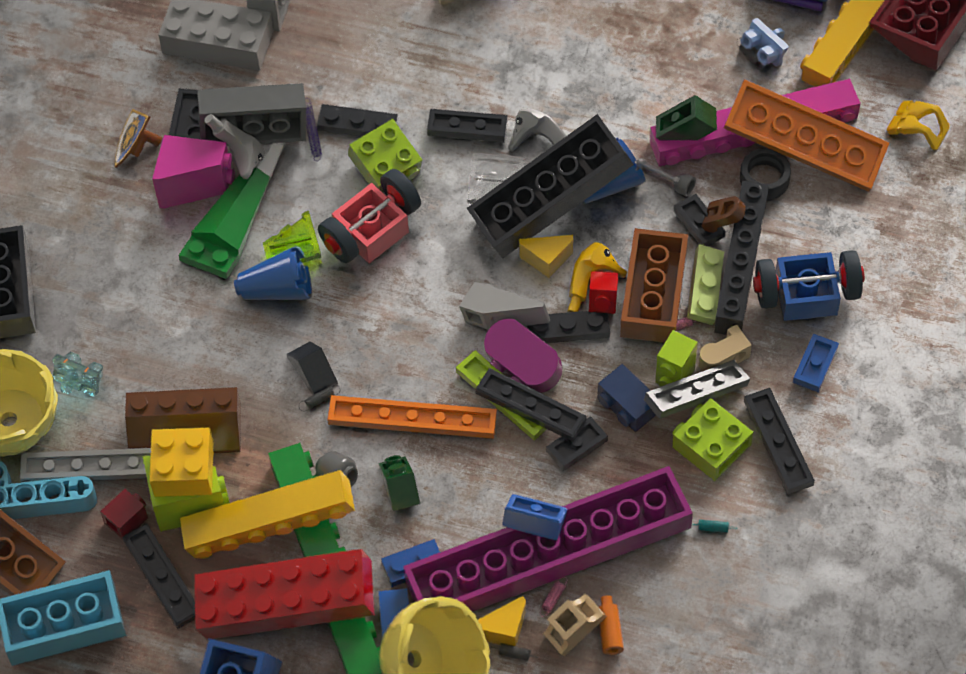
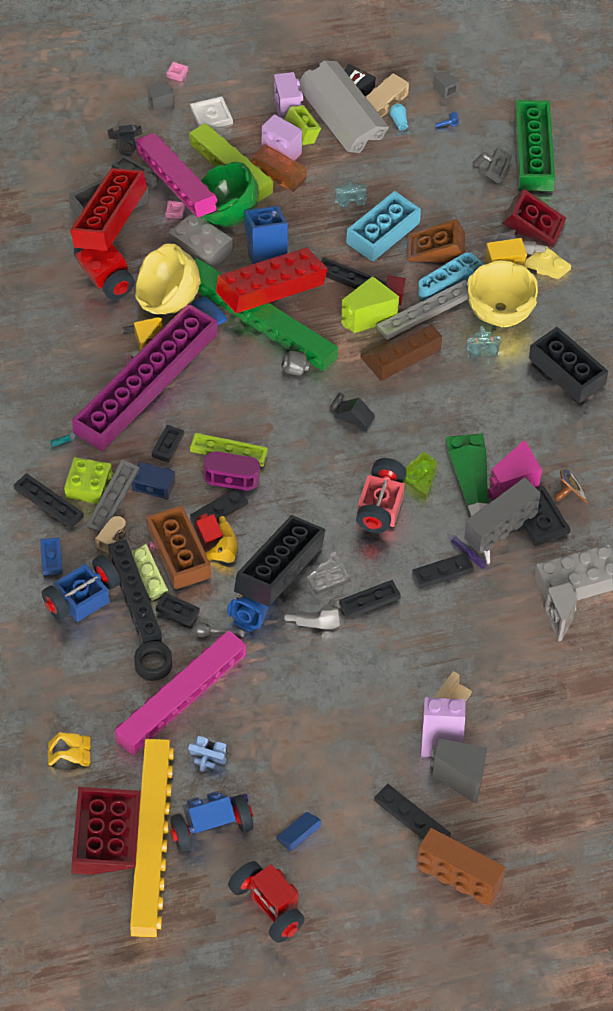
camera: 145 degrees right, 5 degrees down
yellow brick [150,428,213,497] -> none
yellow brick [180,470,355,559] -> none
light grey animal [205,114,265,179] -> none
blue cone [234,246,312,300] -> none
orange plate [327,395,497,439] -> none
lime brick [348,119,423,193] -> none
dark green slope [378,455,421,511] -> none
blue plate [381,539,440,587] -> none
light grey slope [459,281,550,330] -> none
black tile [475,368,587,442] -> none
blue slope [502,494,567,540] -> none
yellow slope [519,235,573,278] -> none
tan brick [543,594,607,656] -> none
orange cylinder [599,595,624,655] -> none
lime brick [655,330,698,387] -> none
dark green slope [656,95,717,140] -> none
reddish brown plate [702,196,745,233] -> none
orange plate [723,79,889,192] -> none

